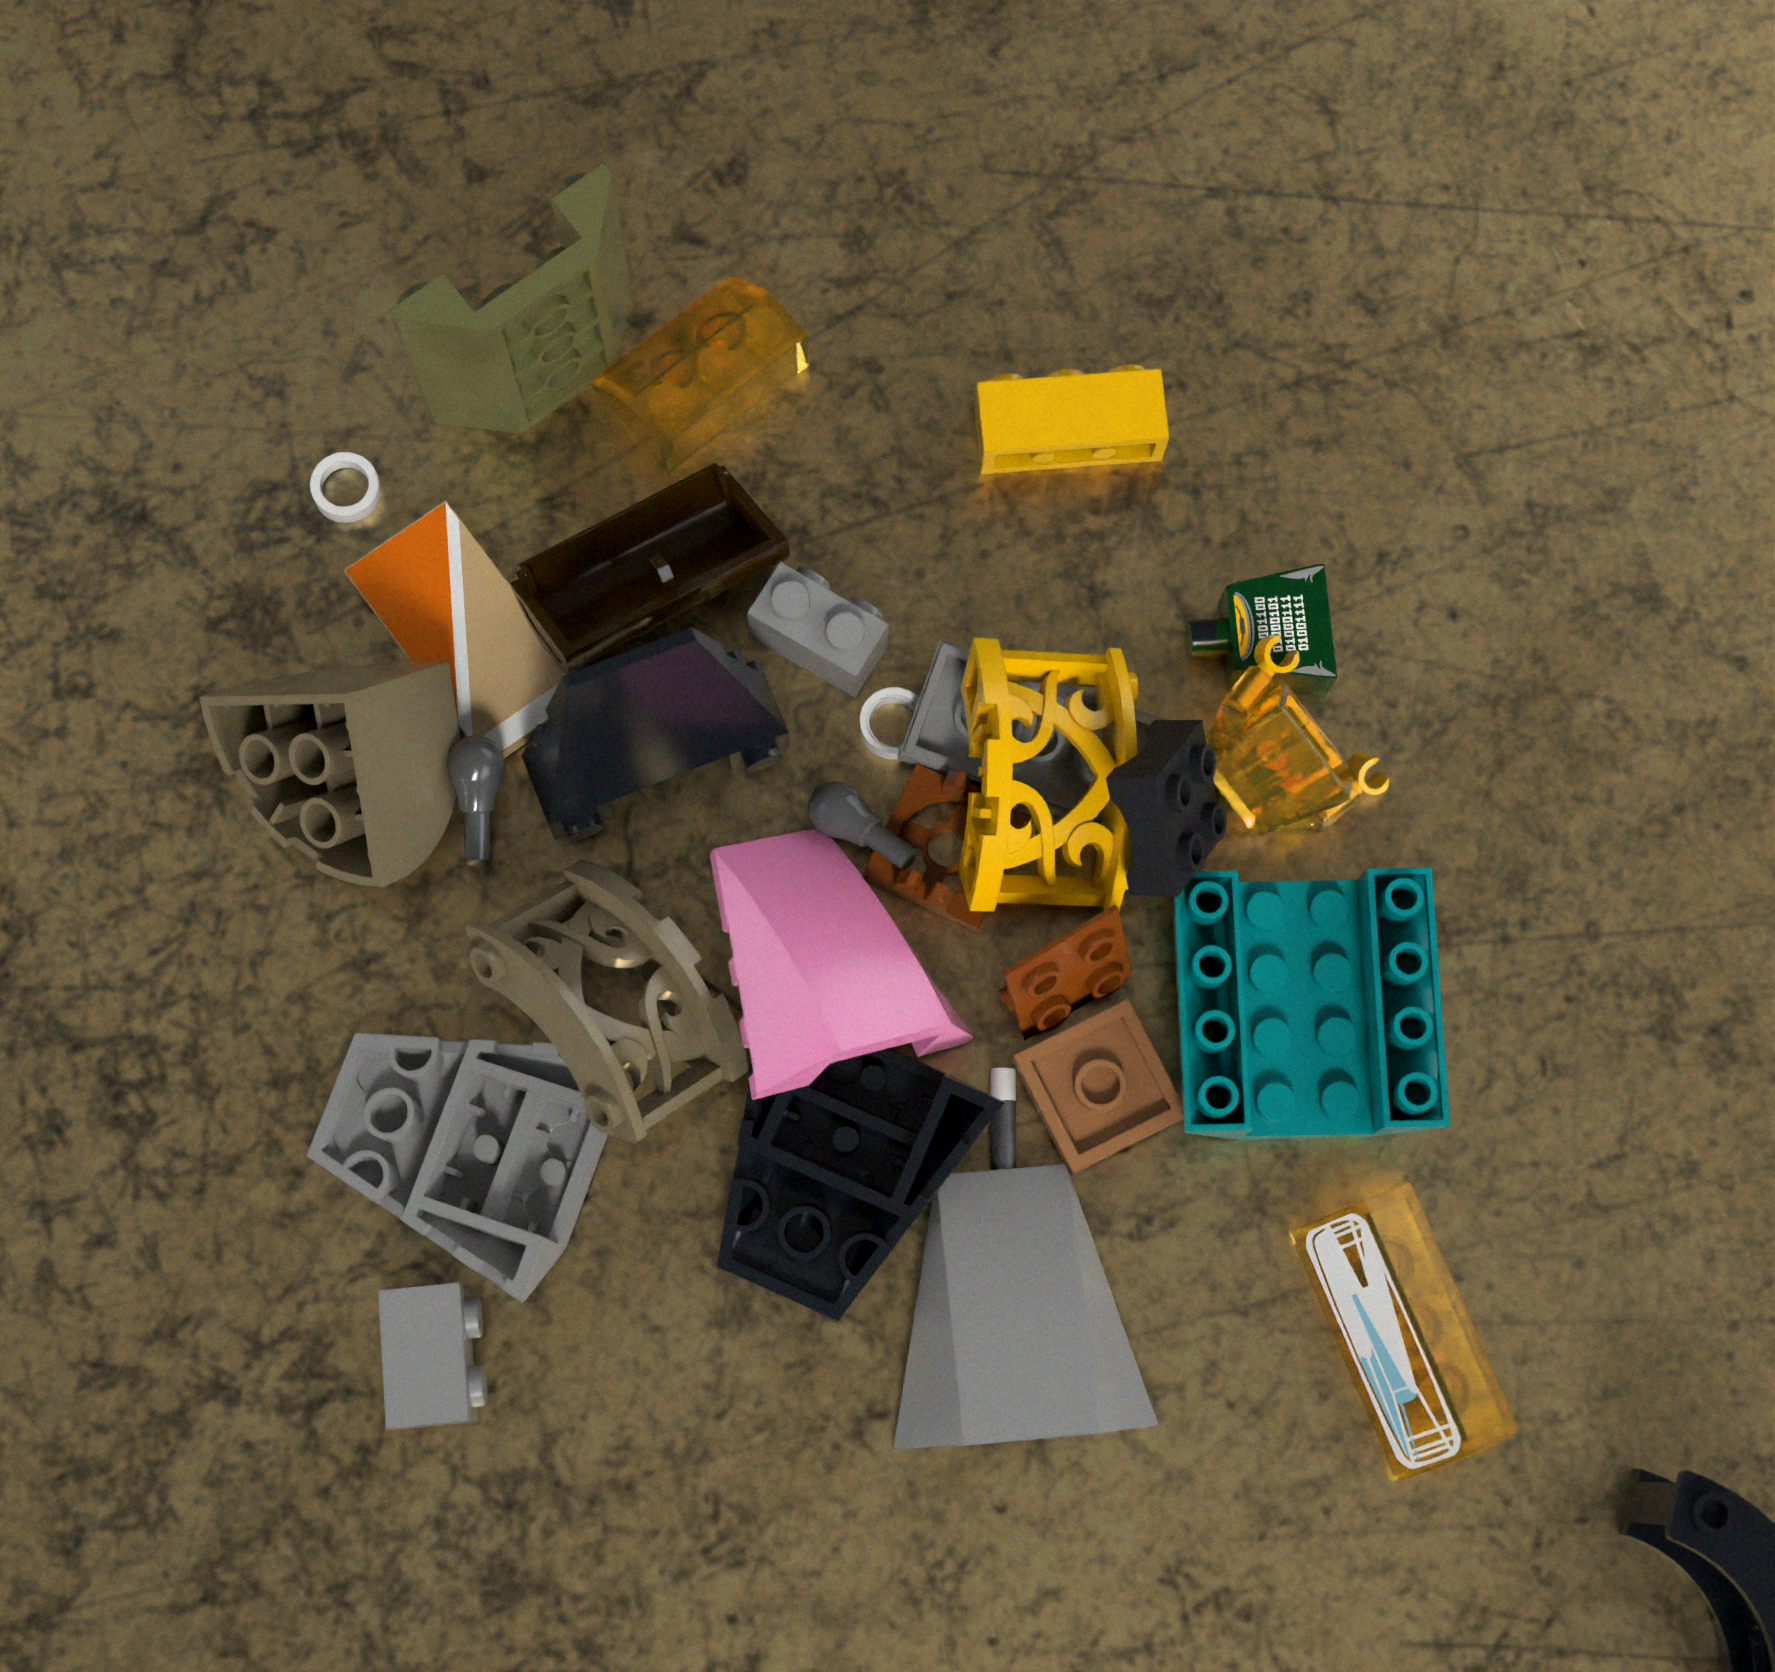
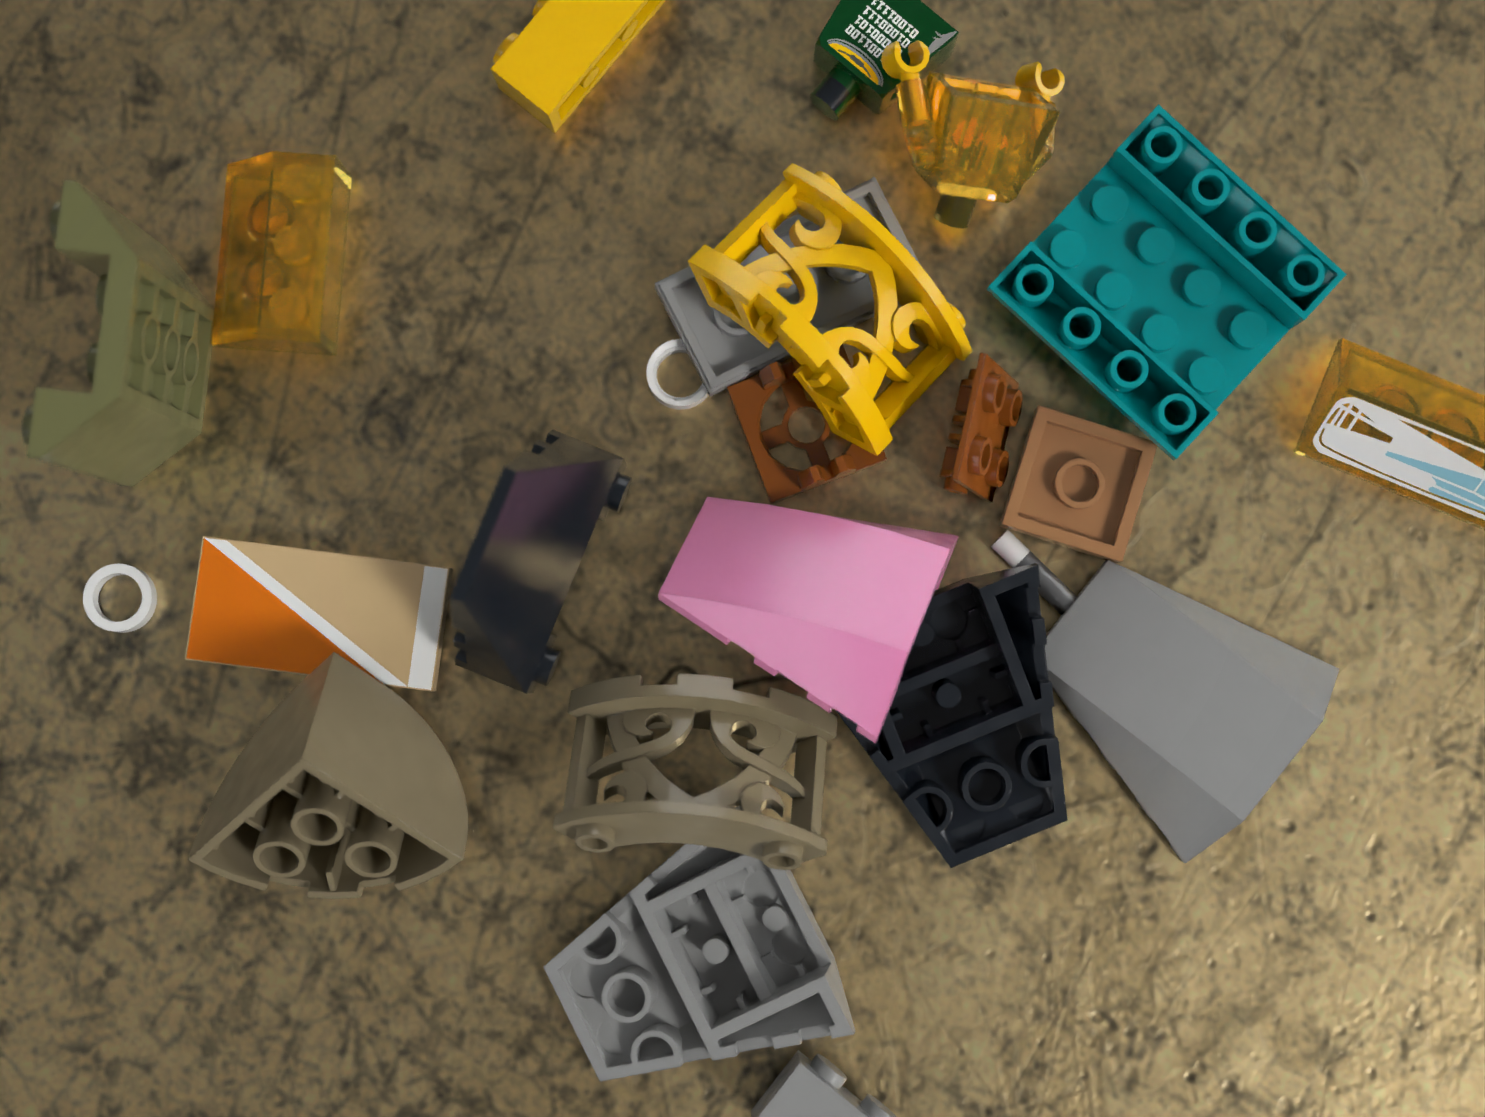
camera: 40 degrees left, 10 degrees up
dark grey piece [447,735,505,861] -> none
dark brown container [510,463,790,674] -> none
light grey brick [747,562,889,698] -> none
dark grey piece [807,781,918,870] -> none
black brick [1106,720,1227,897] -> none

